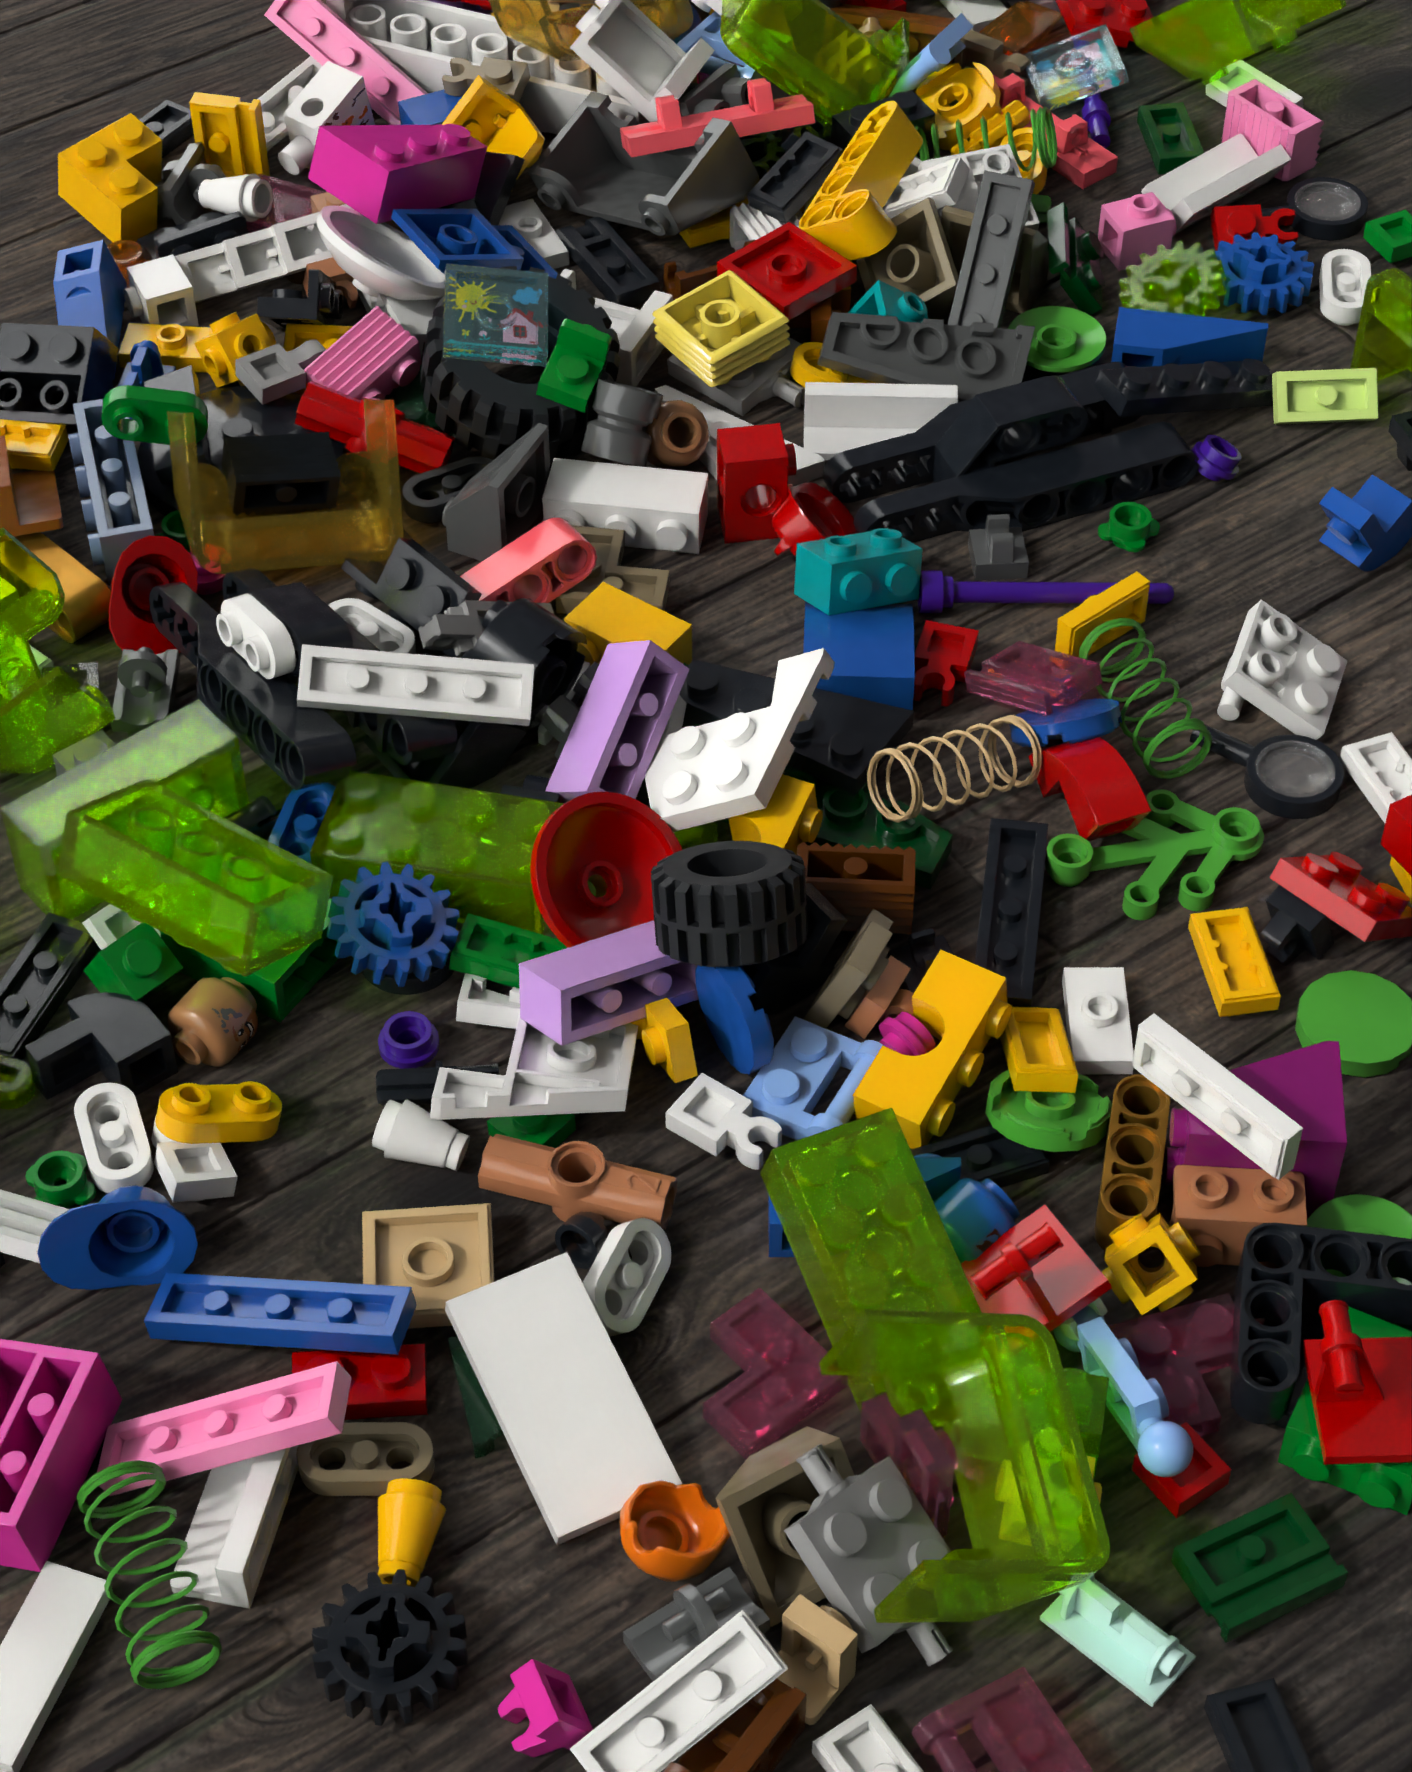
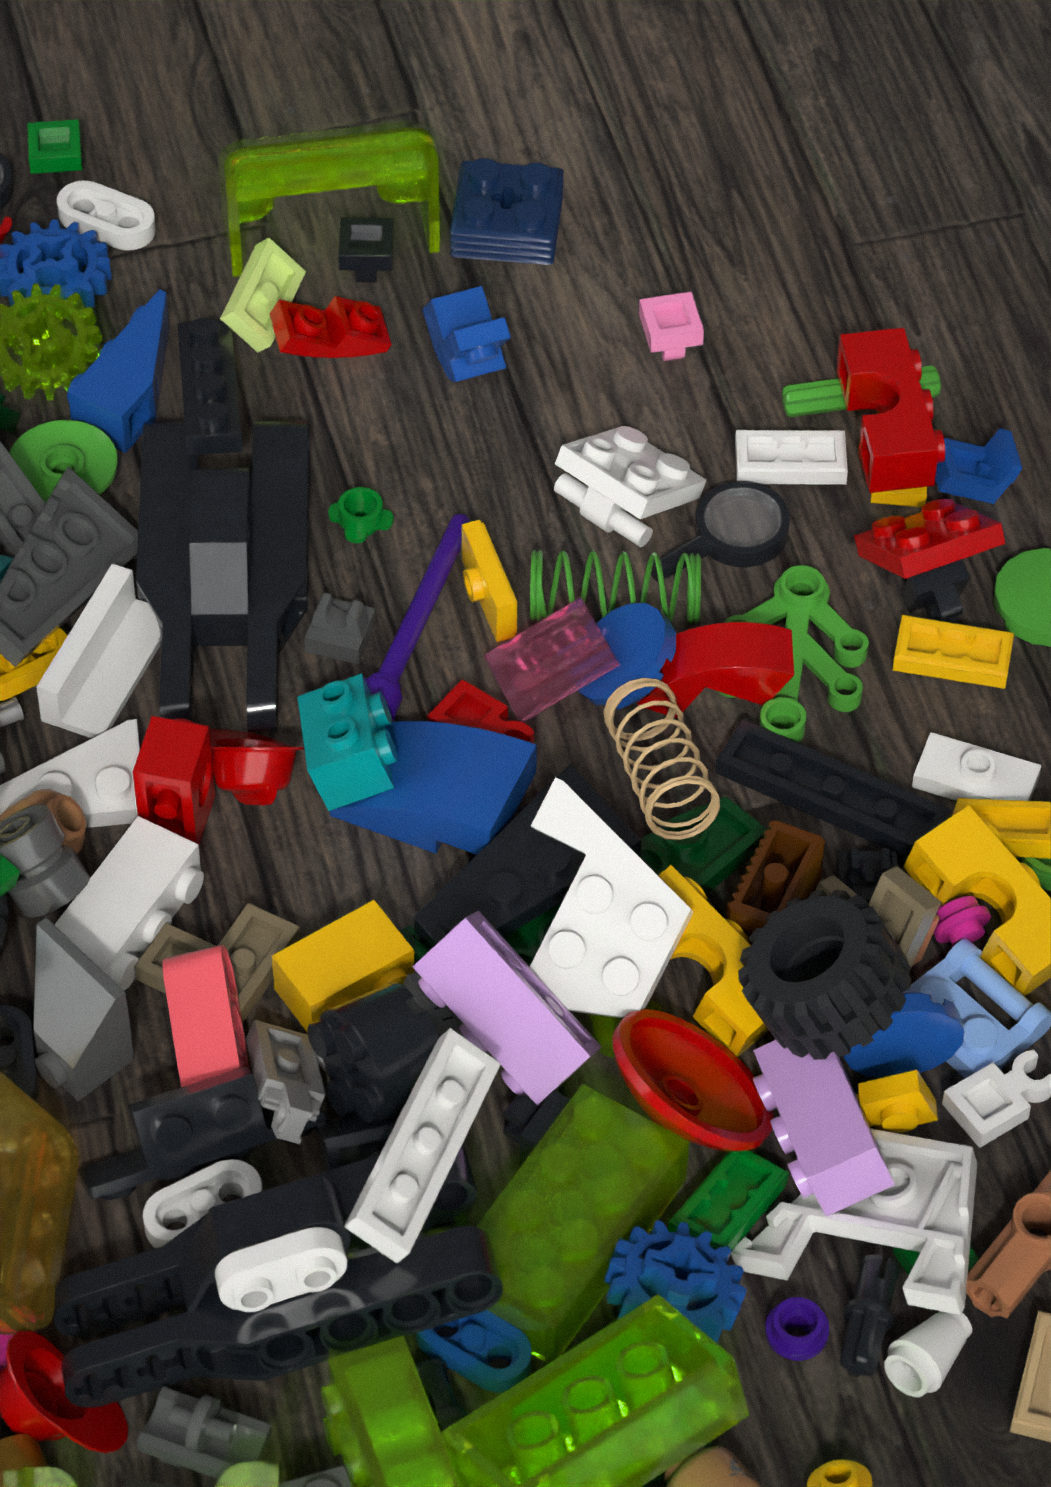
camera: 70 degrees left, 5 degrees up
dark purple plate [1192,435,1242,481] -> none
none -> red slope [269,296,392,358]

